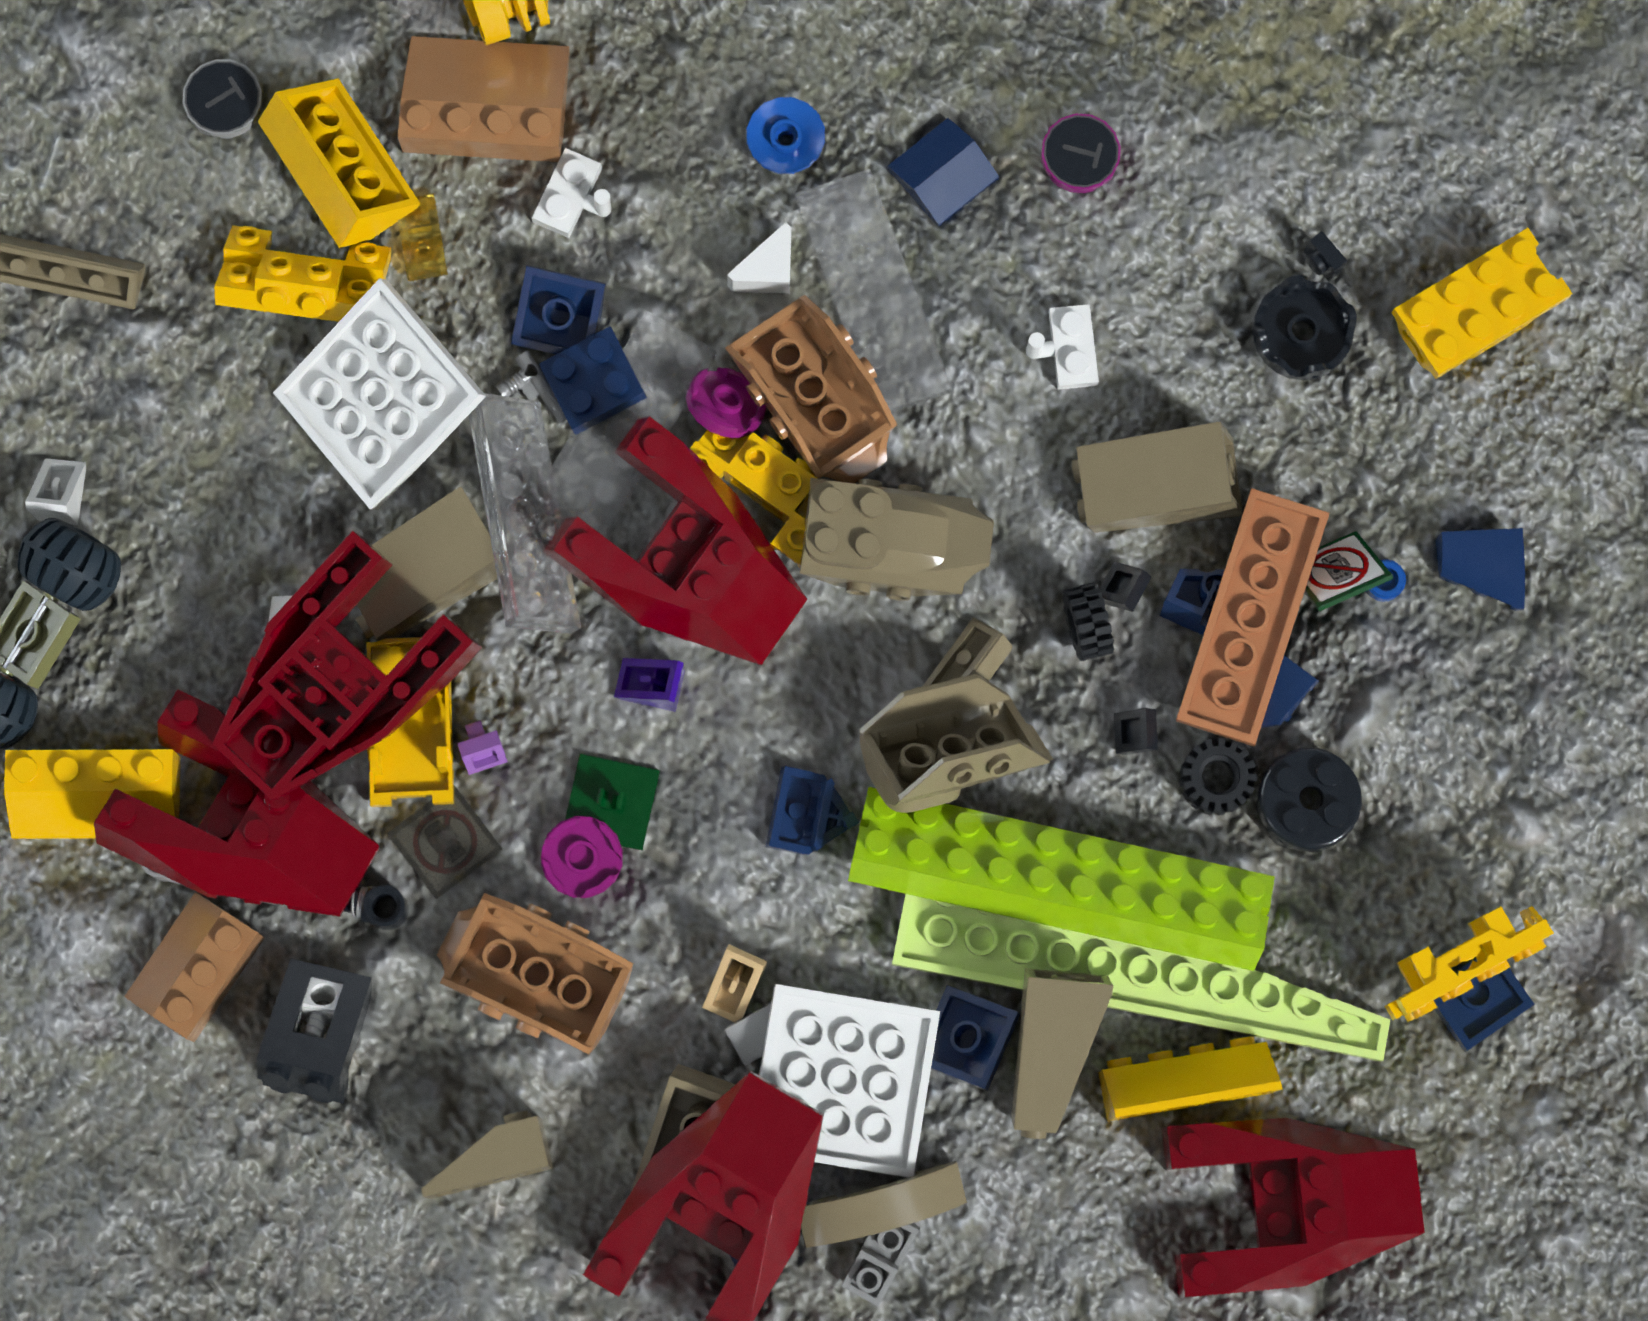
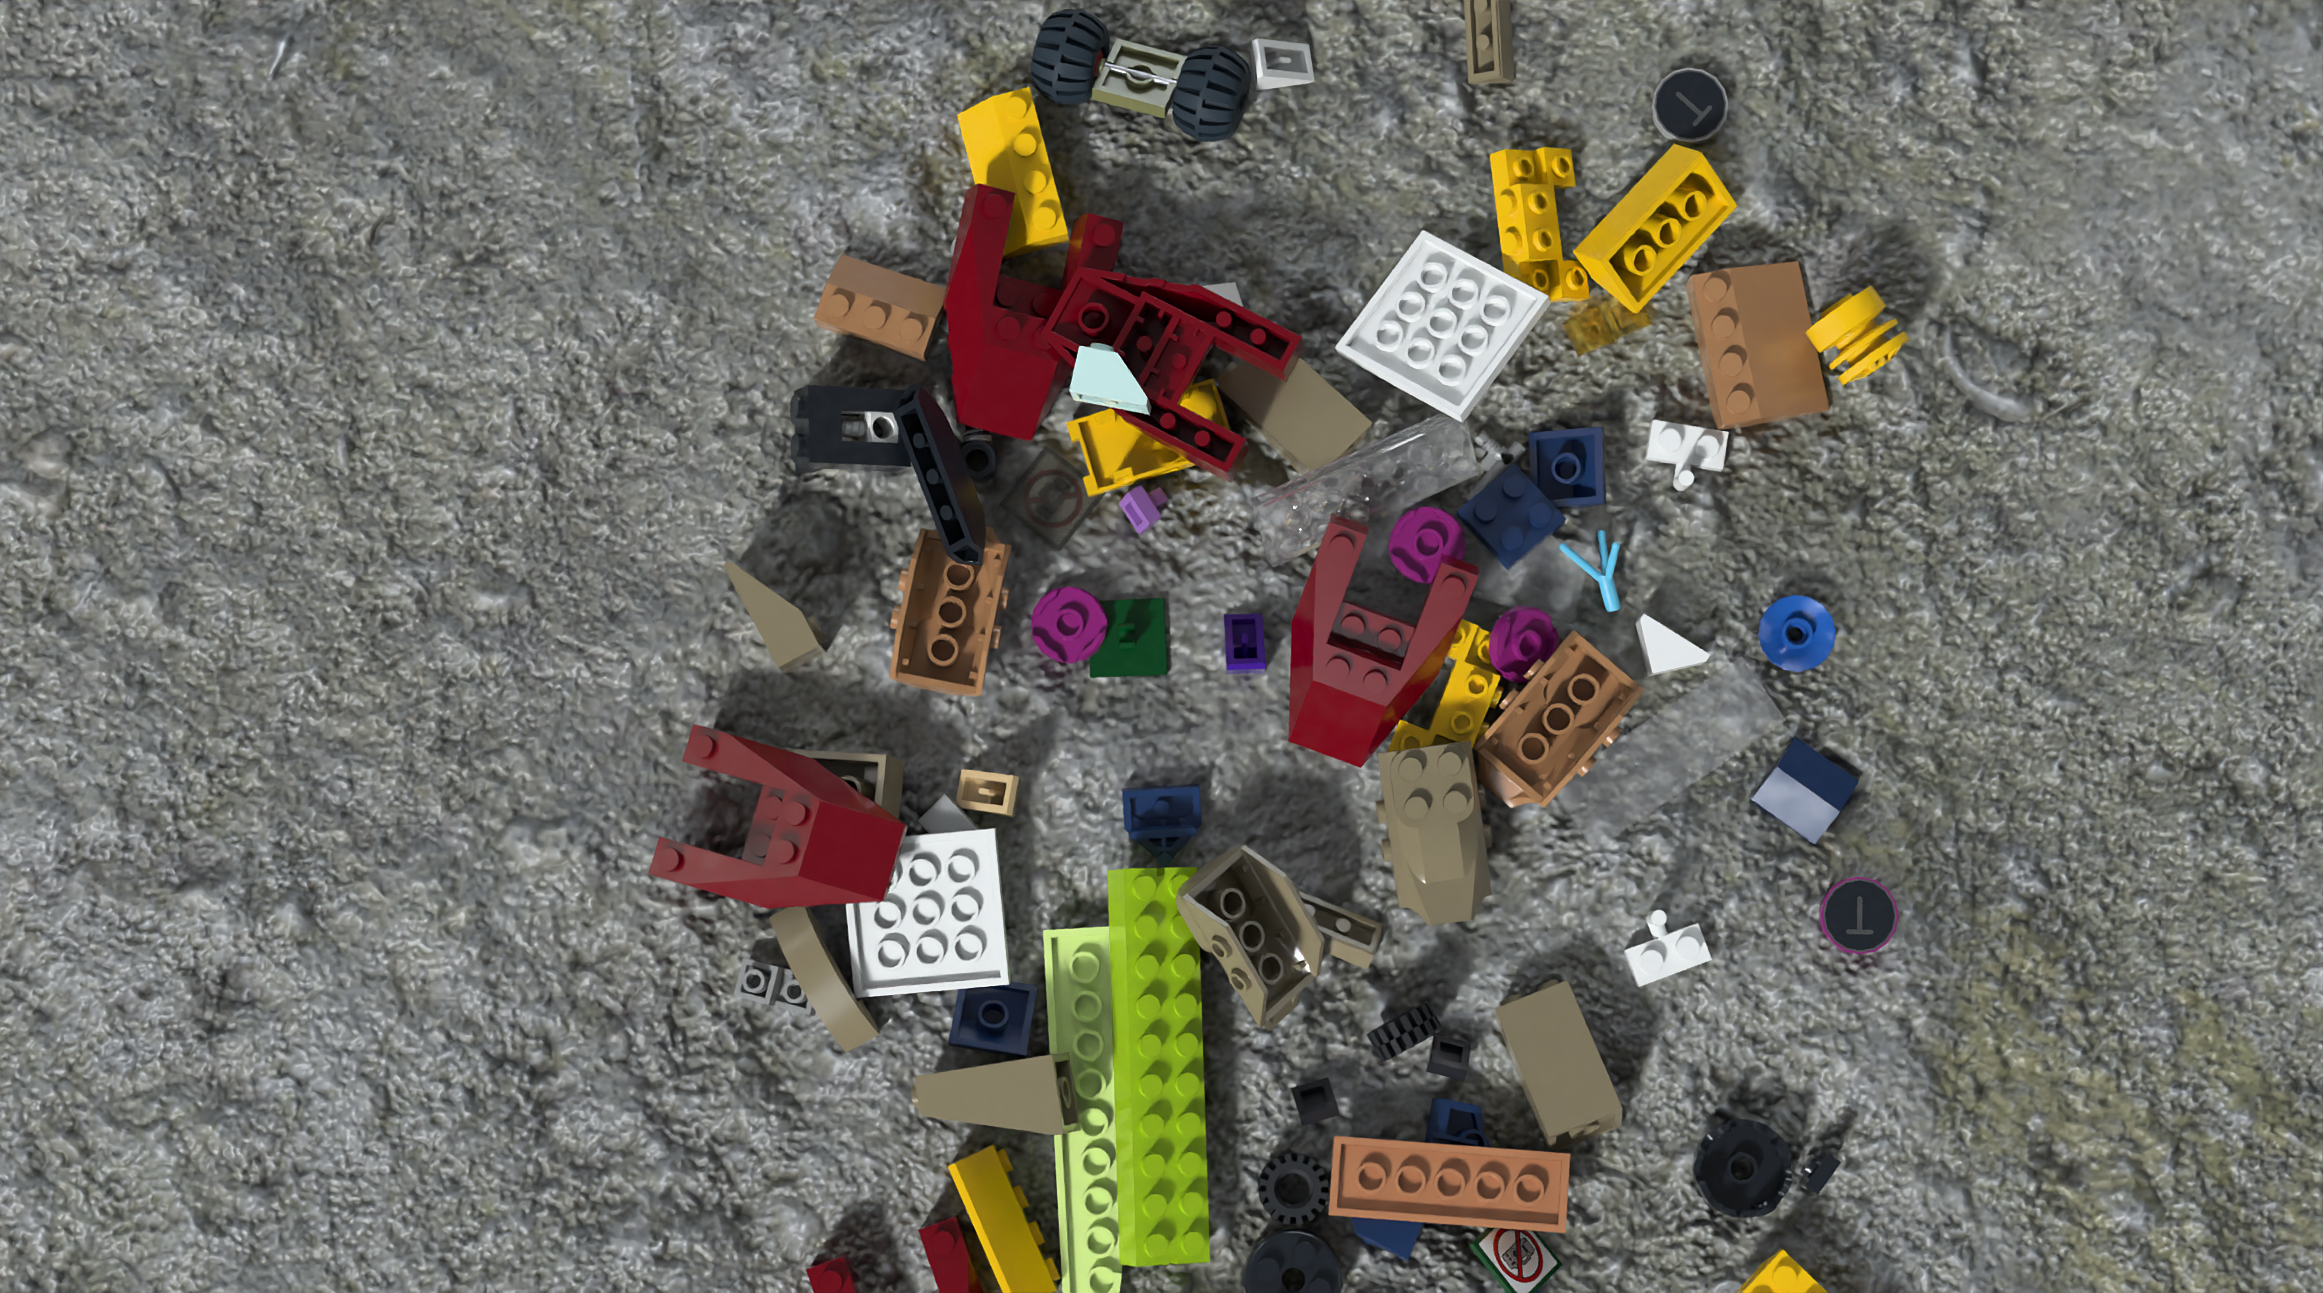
camera: 80 degrees right, 5 degrees up
none -> black brick [892,383,986,566]
none -> light aqua slope [1069,343,1151,415]
none -> magenta tile [1388,507,1466,584]
none -> medium azure plant [1559,530,1621,612]

